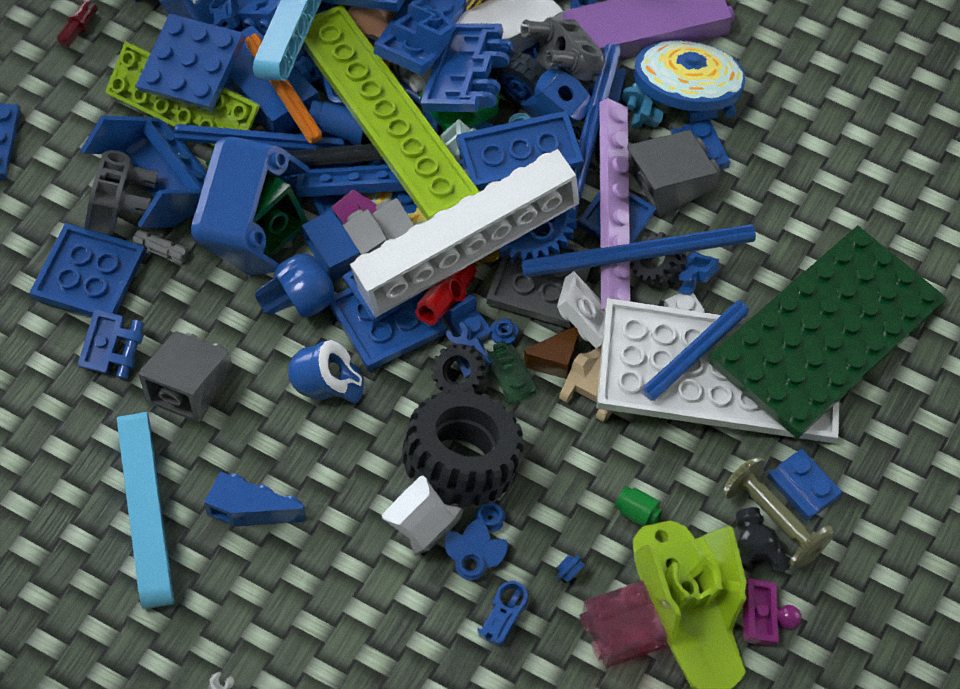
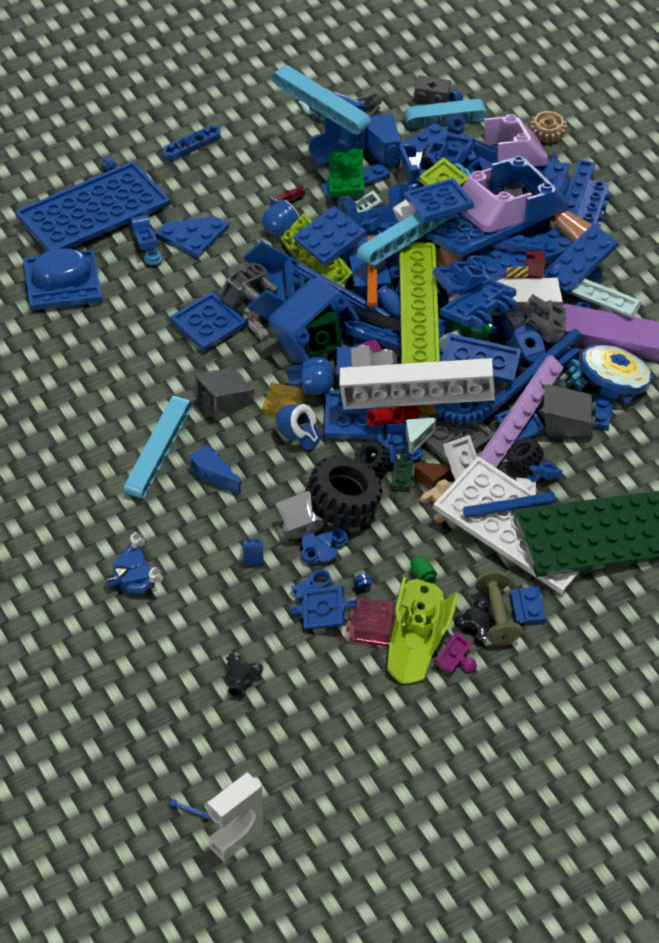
camera: 30 degrees right, 10 degrees down
blue plate [77,309,144,380] -> none
blue axle [522,224,756,277] -> none
none -> blue slope [243,539,264,565]
none -> blue piece [261,195,299,238]
none -> clear yellow plate [261,382,306,417]
none -> blue plate [290,585,358,630]
none -> light aqua slope [406,418,436,454]

